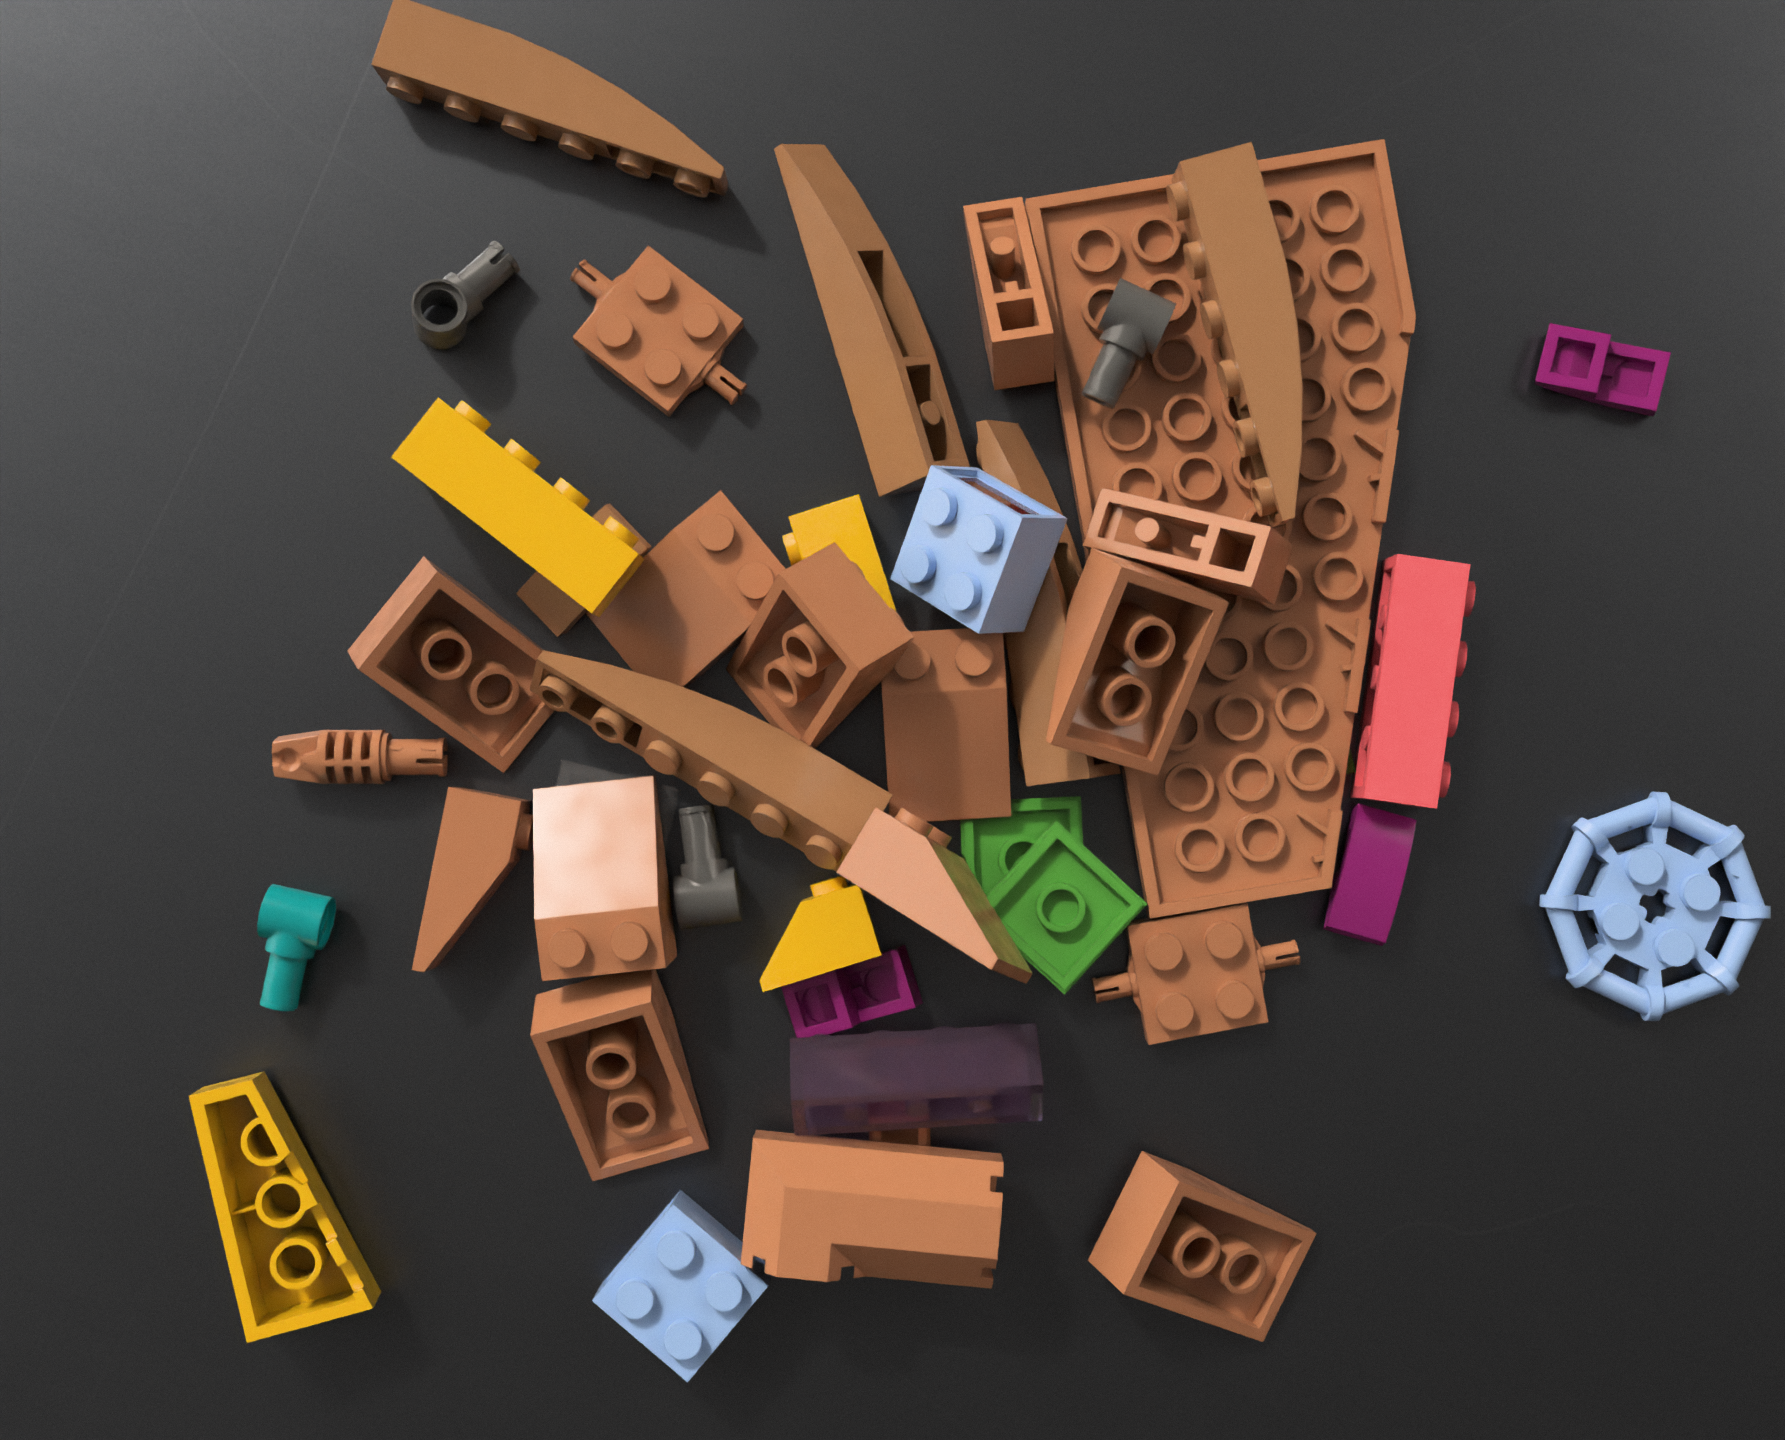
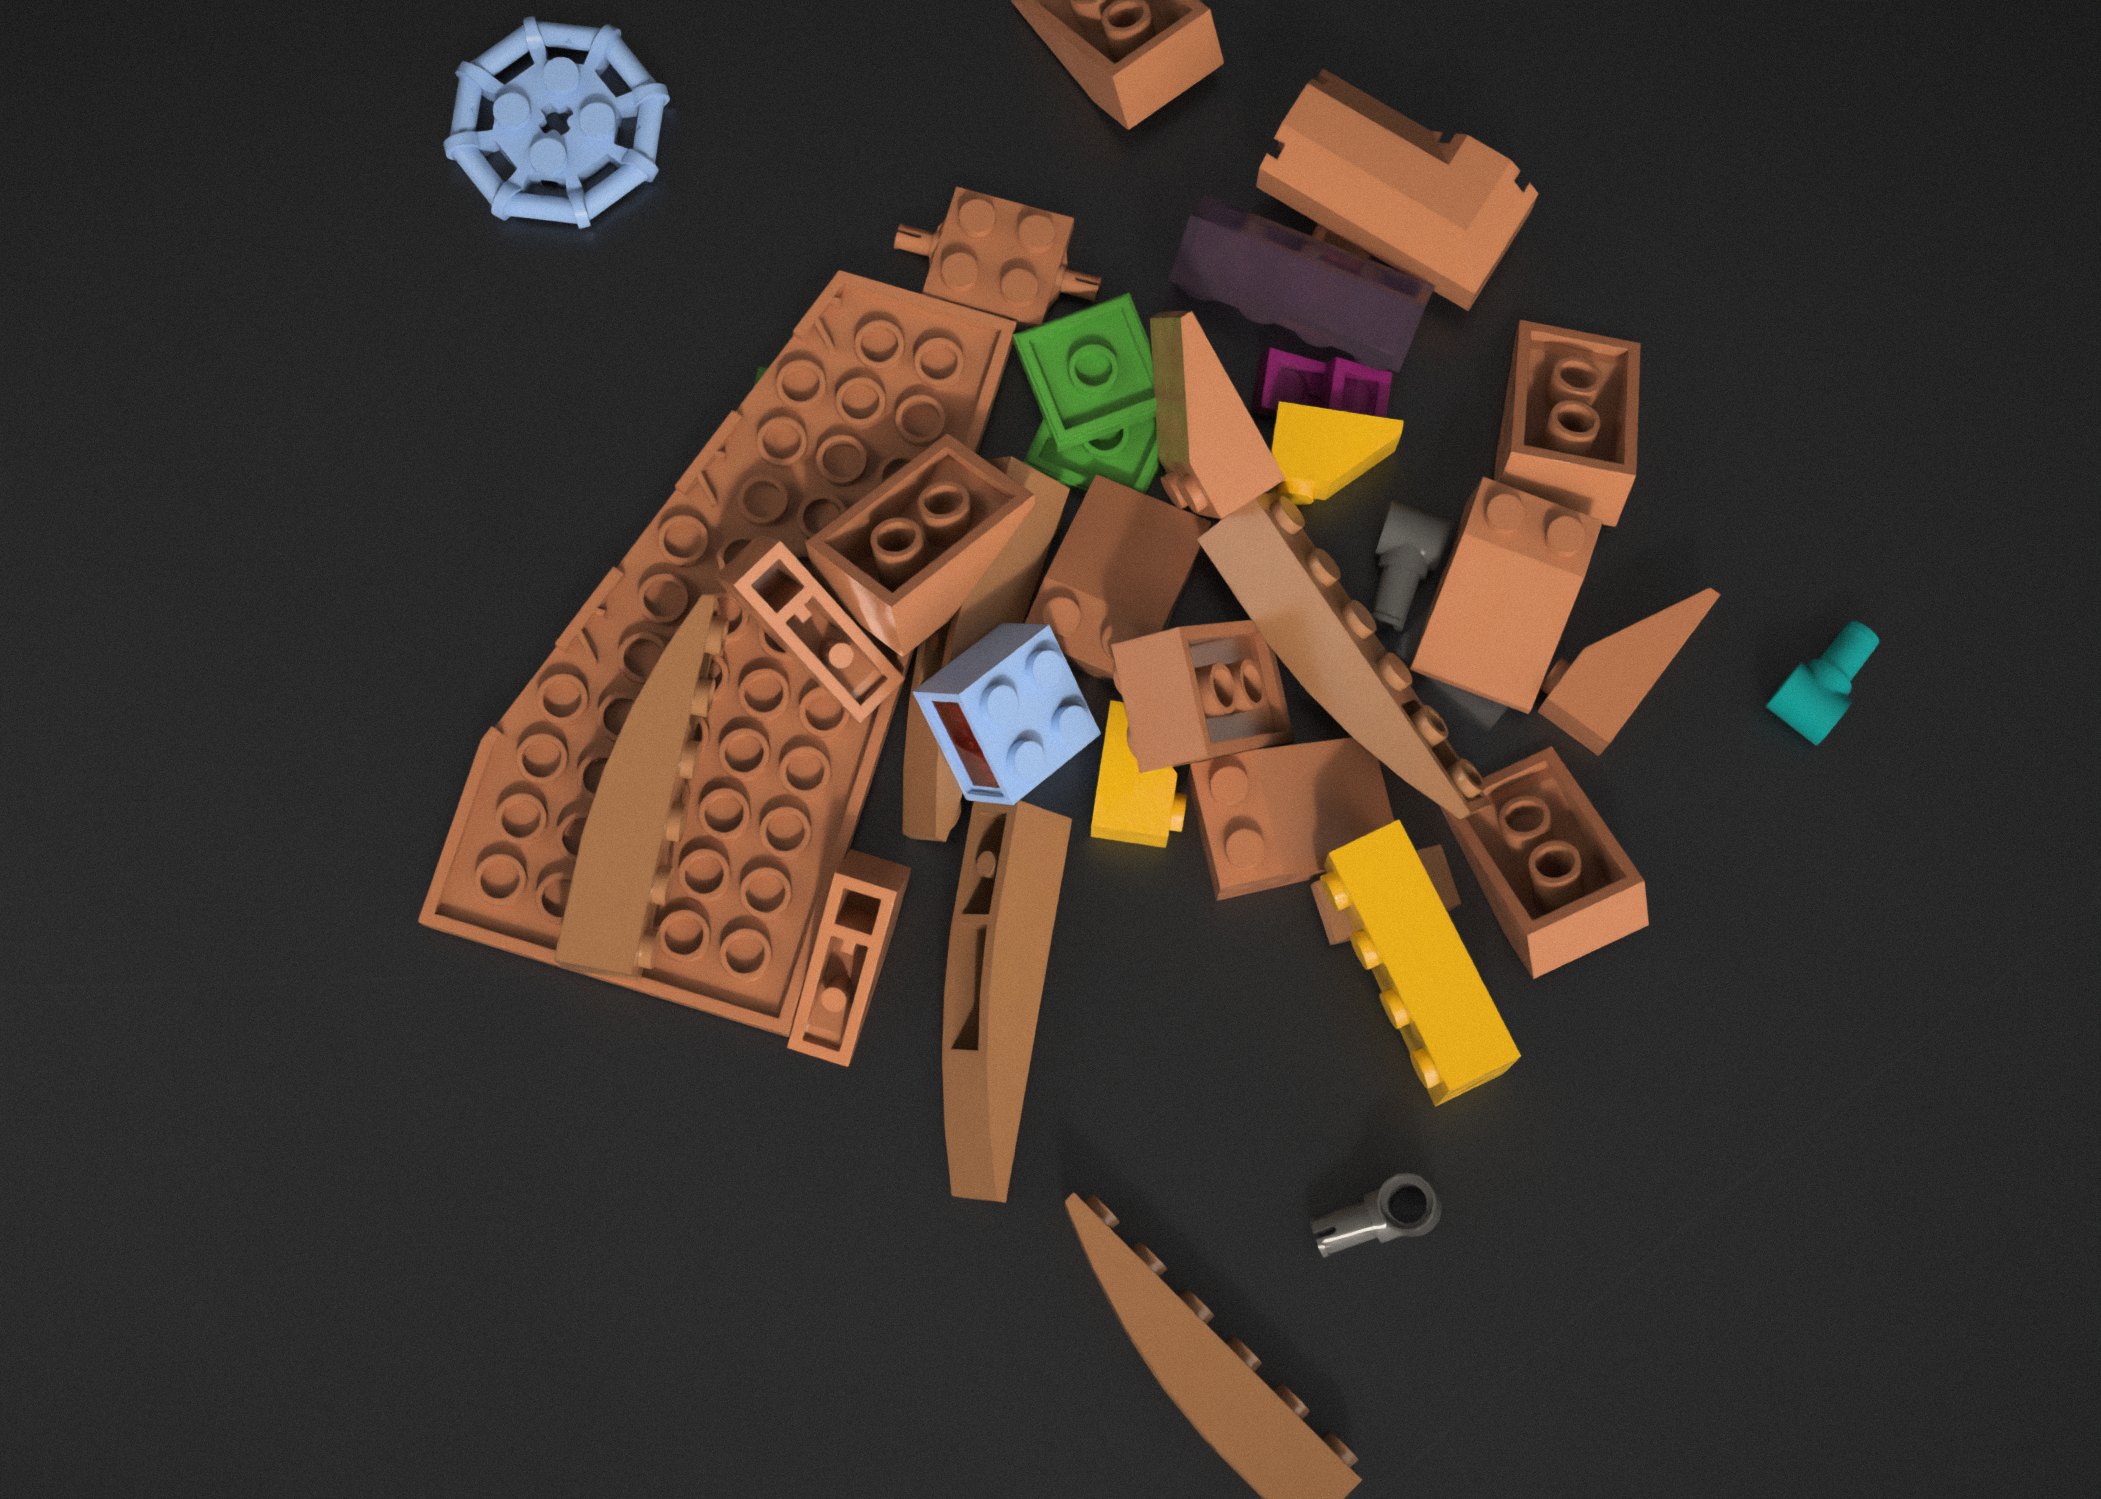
camera: 150 degrees left, 10 degrees down
yellow wedge [189,1071,381,1343] -> none
nougat hinge [272,730,448,784] -> none
nougat plate [570,245,747,417] -> none
light blue piece [592,1190,771,1383] -> none
dark grey pin [1082,278,1176,409] -> none
magenta slope [1323,803,1417,946] -> none
coral brick [1350,554,1476,809] -> none
magenta slope [1534,323,1671,417] -> none

